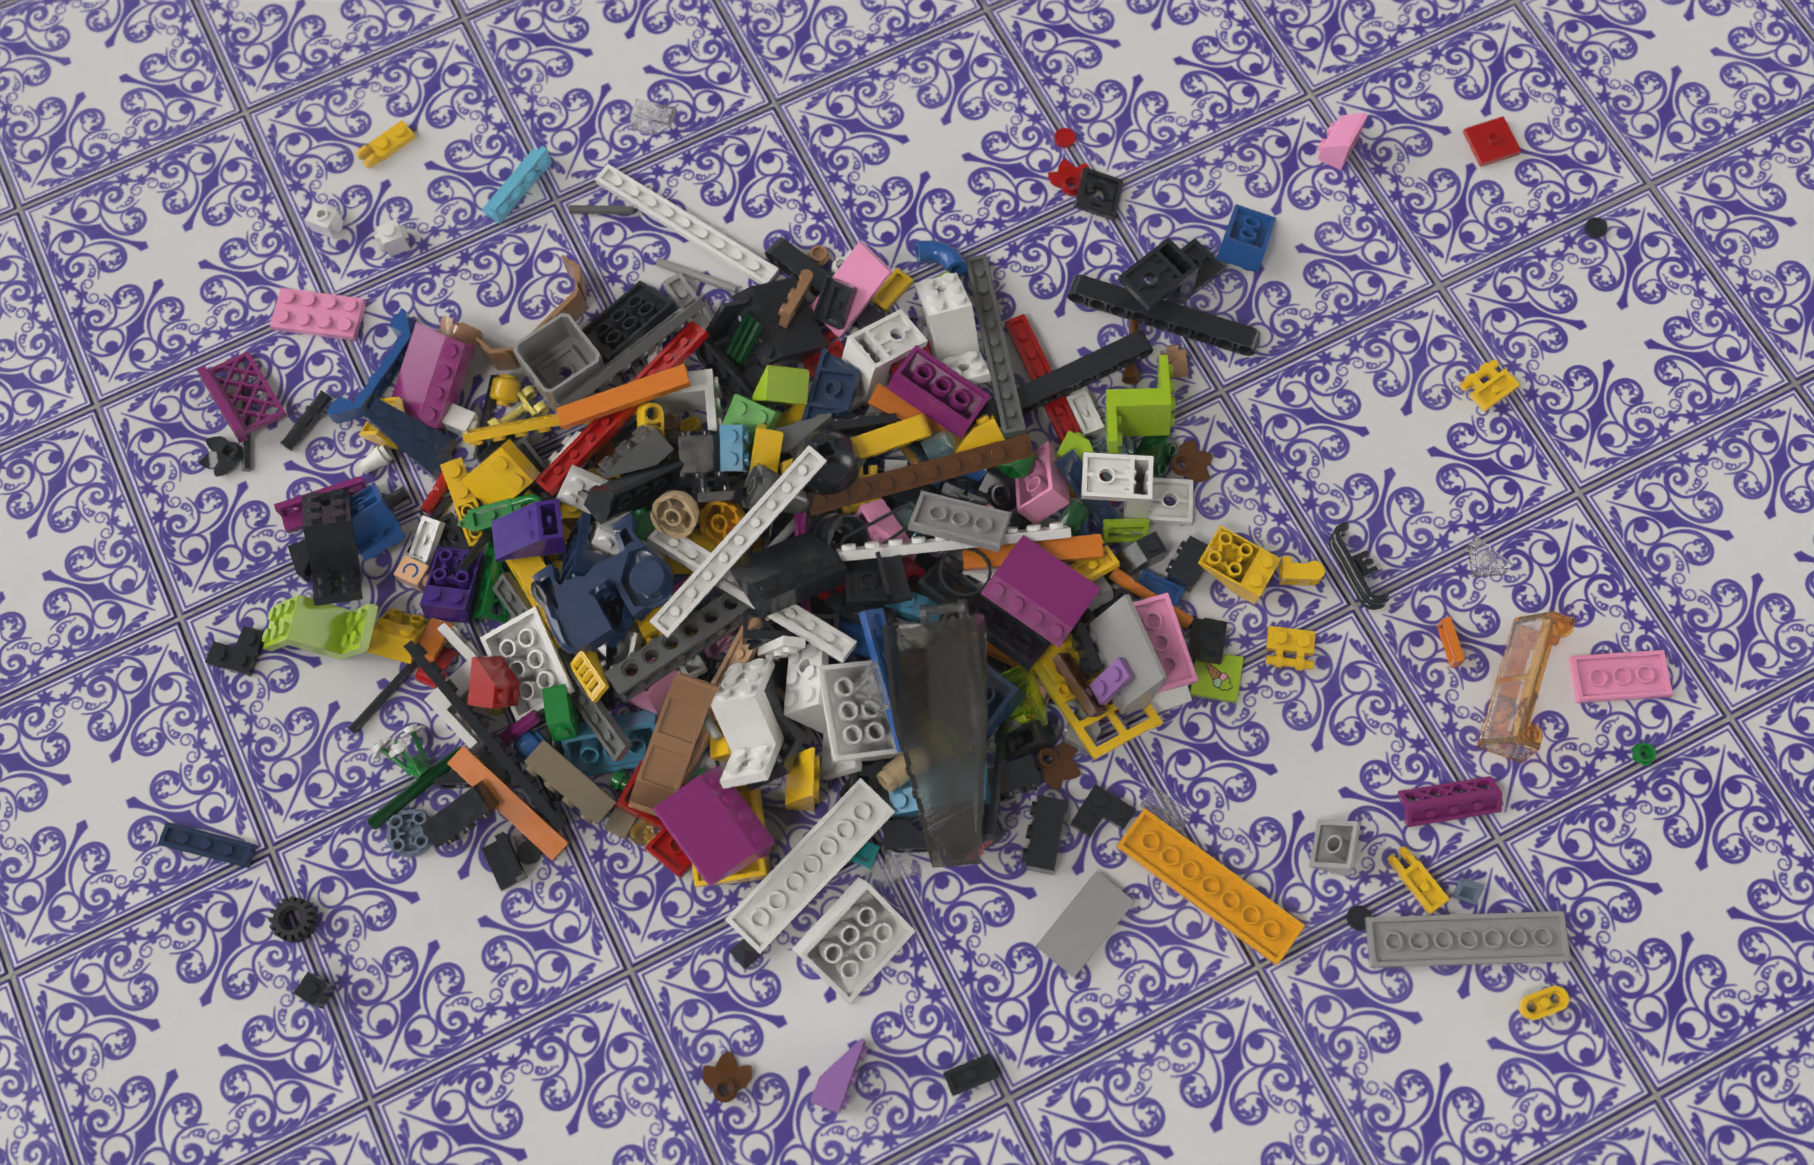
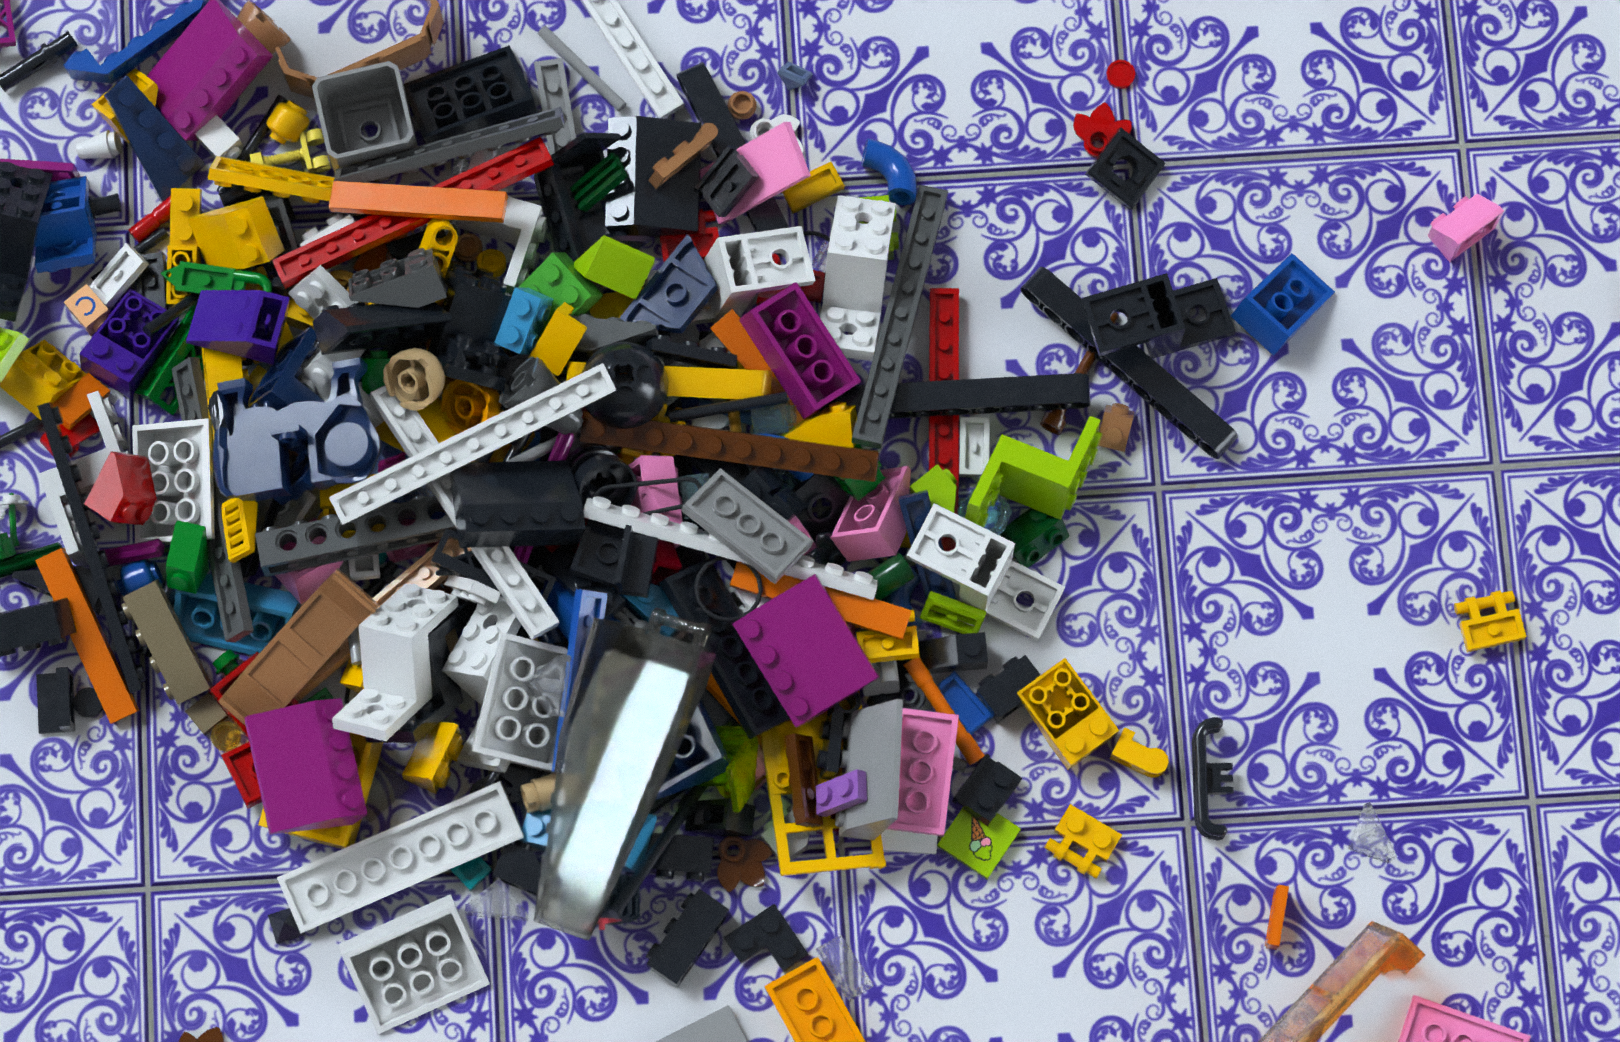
camera: 20 degrees right, 5 degrees up
reddish brown plate [1170,440,1213,482] -> none
none -> black bar [668,391,788,423]
none -> sand blue slope [777,62,813,90]

